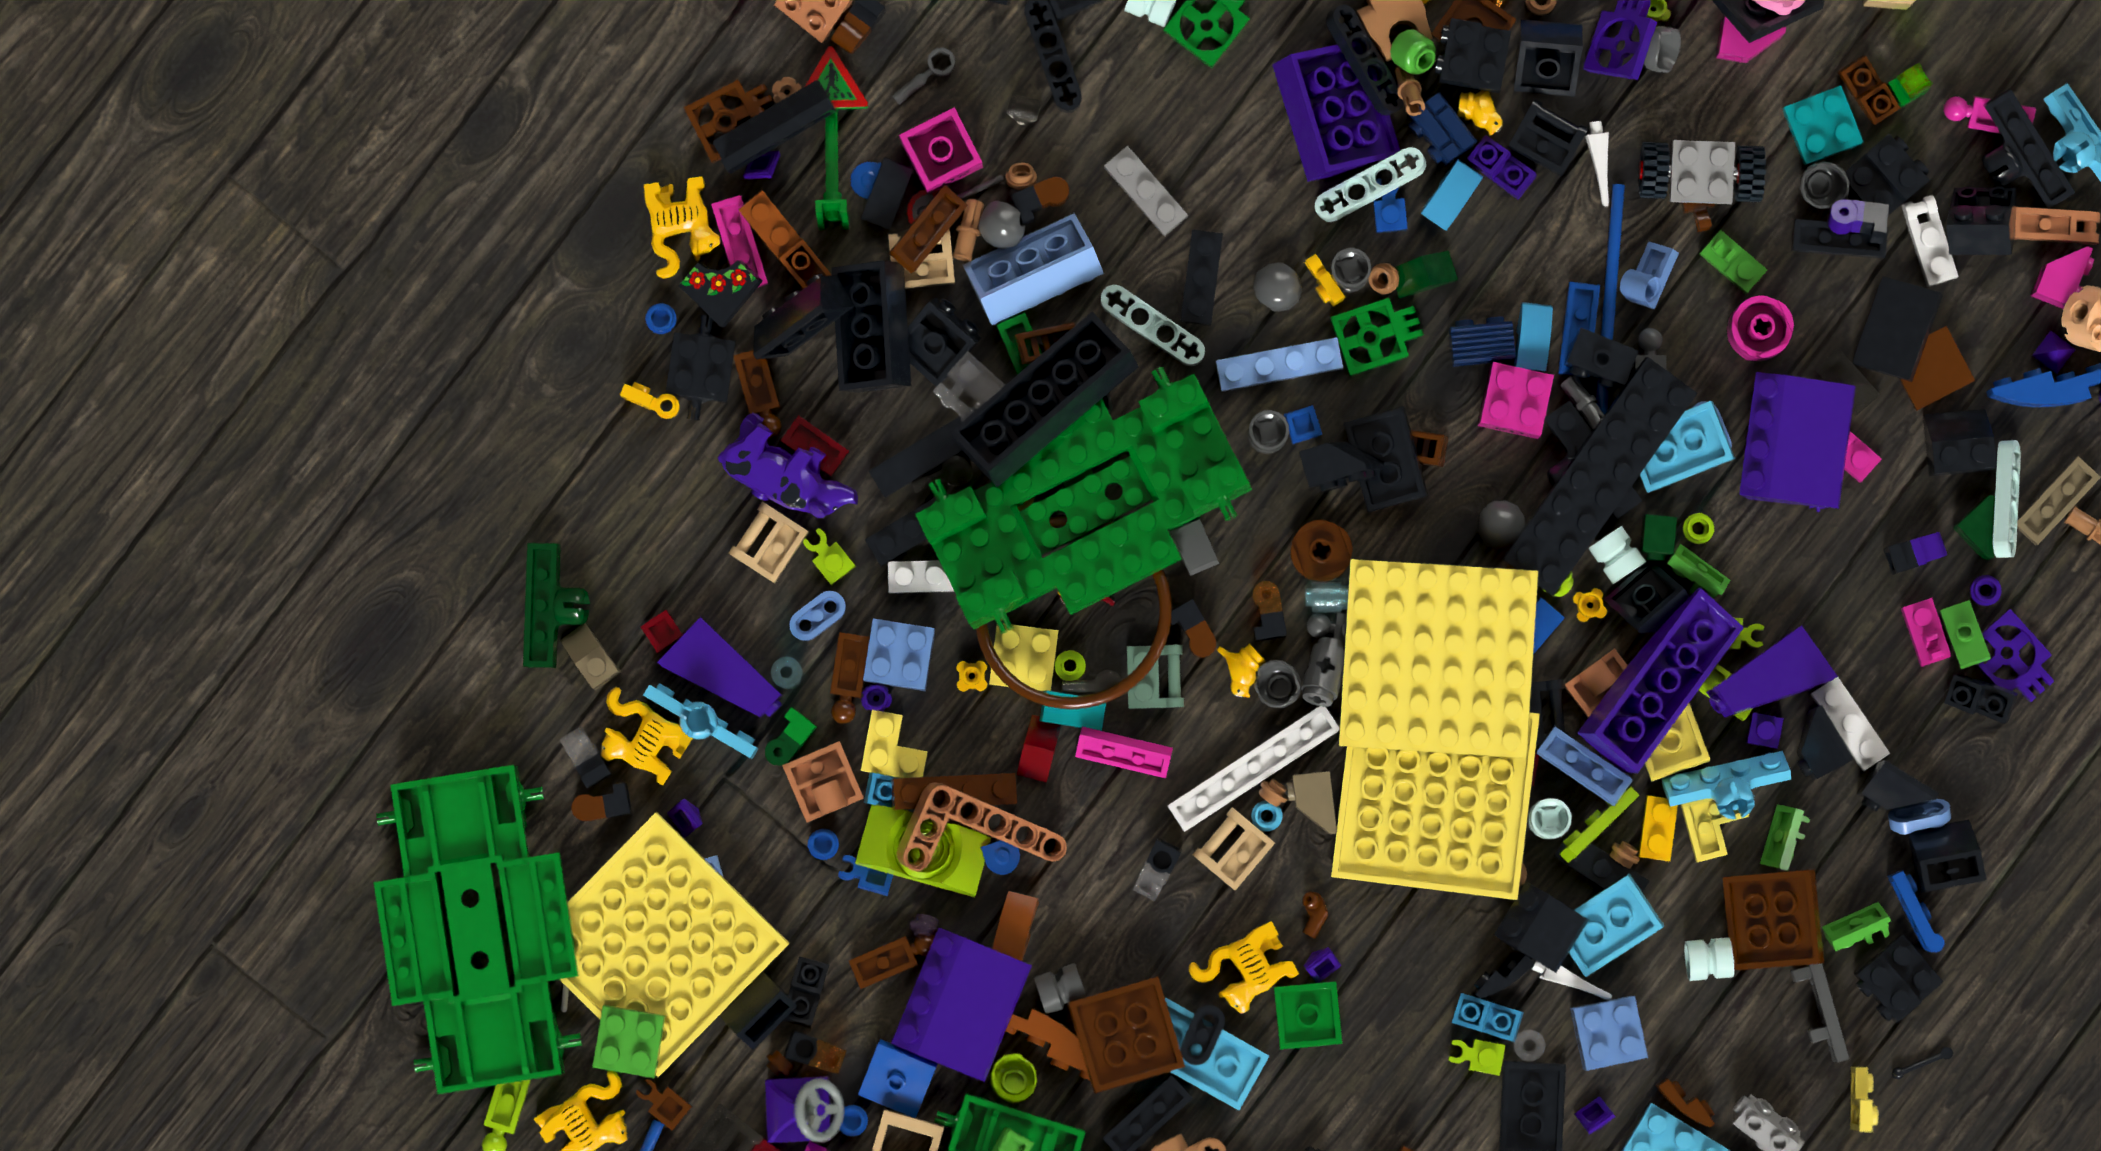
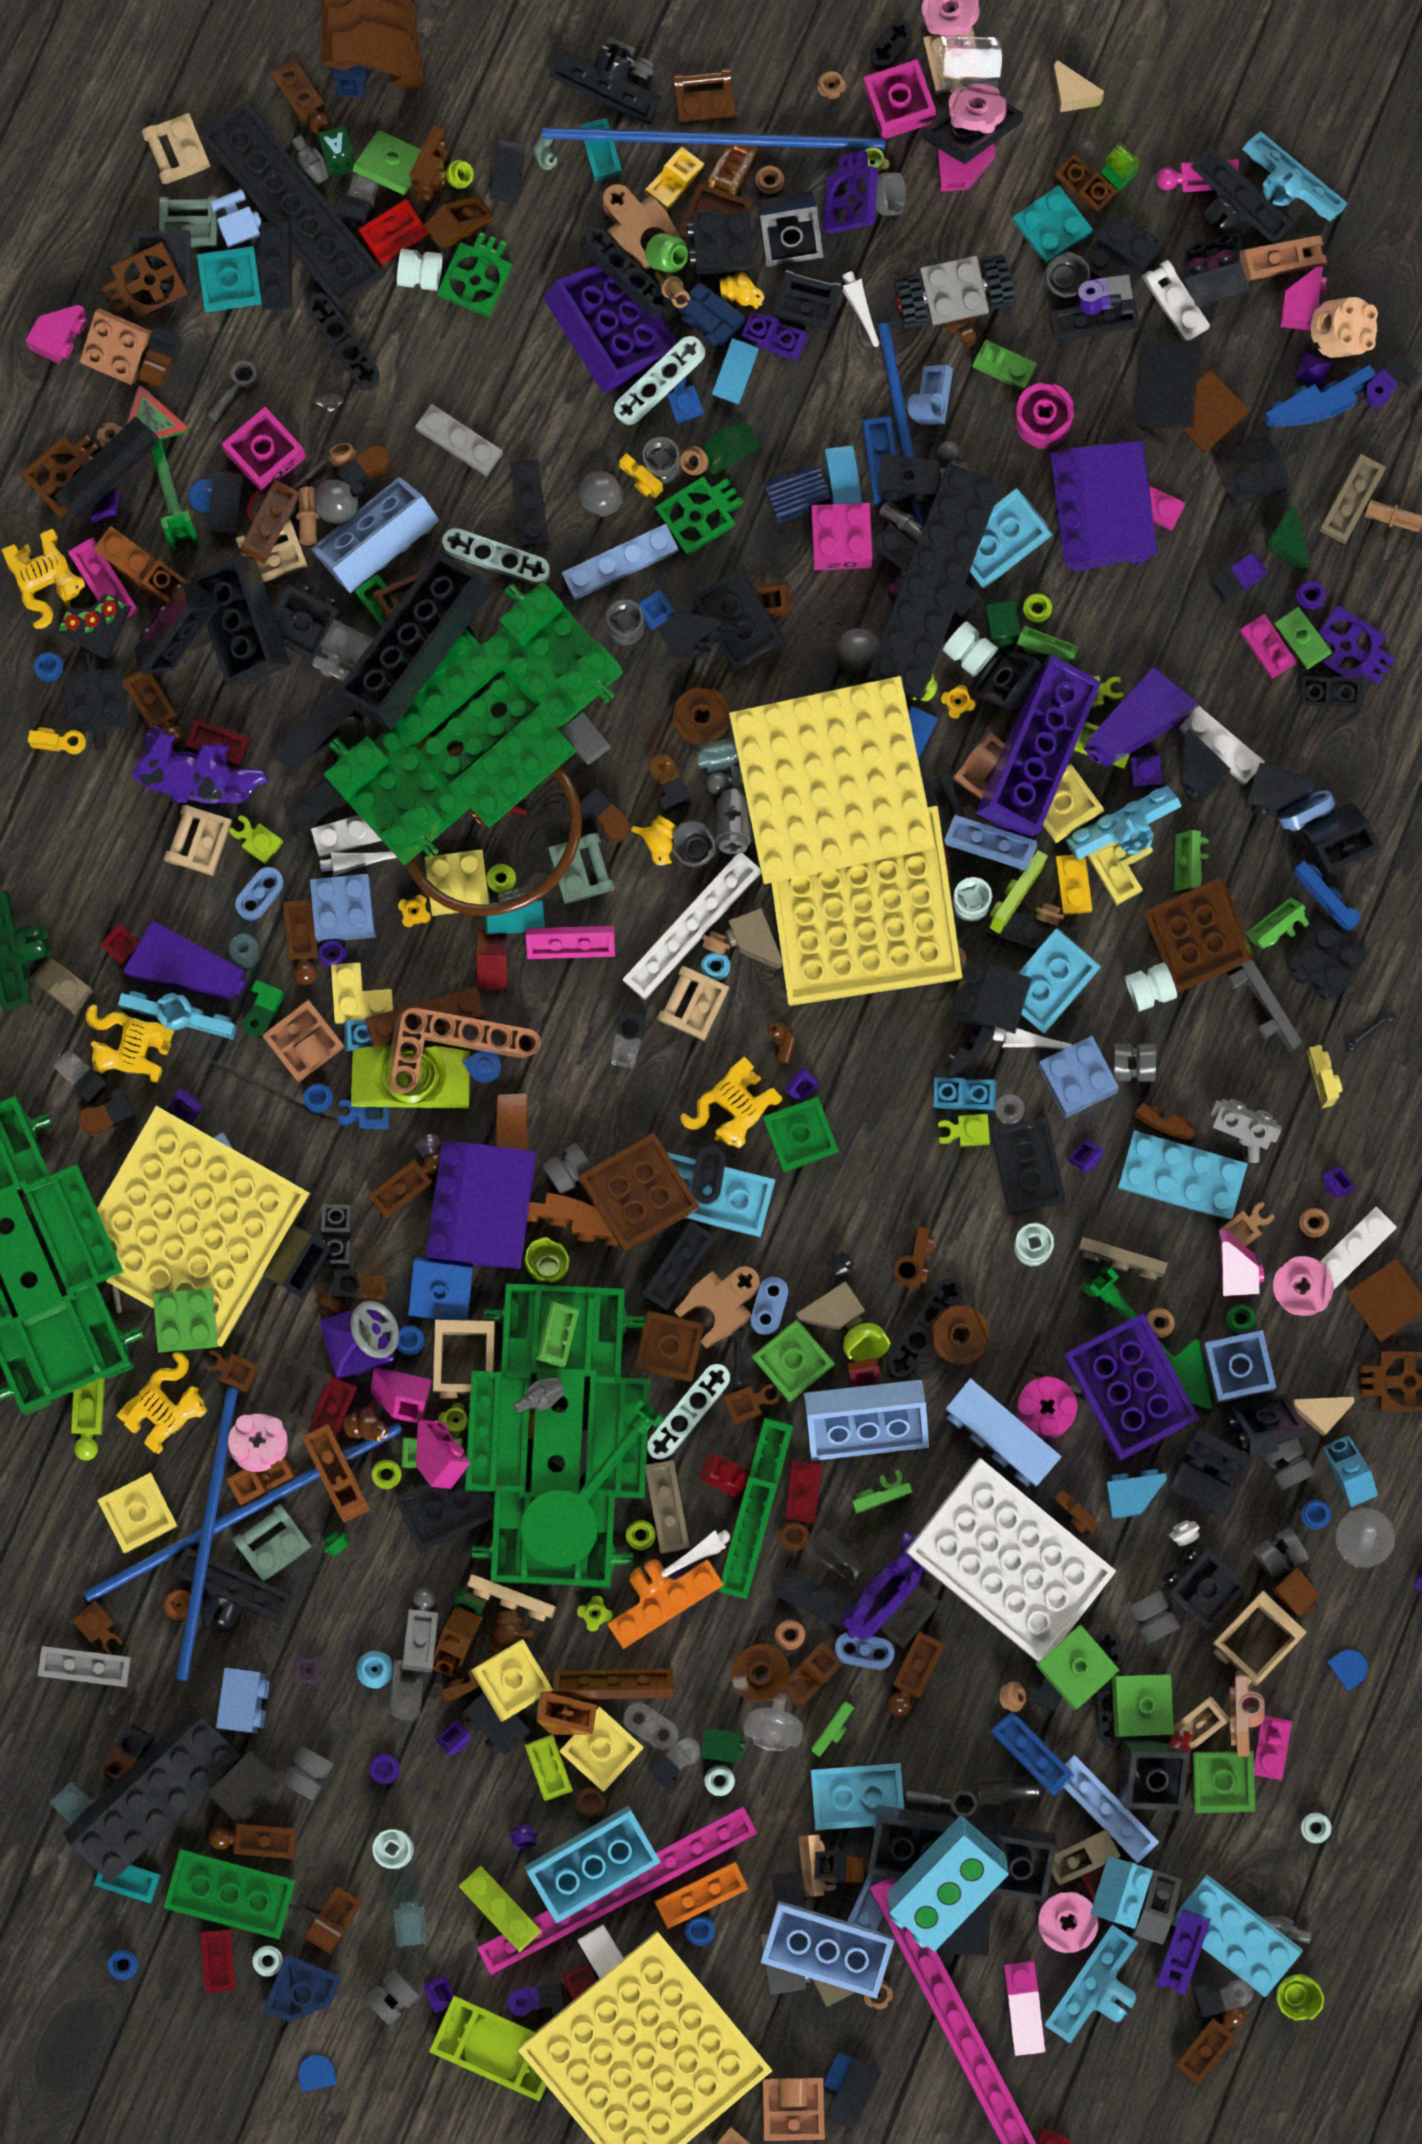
camera: 15 degrees left, 5 degrees down
light aqua beam [1993,440,2021,558] -> none
none -> white piece [320,851,397,876]
none -> dark grey wheel [1112,1043,1156,1082]

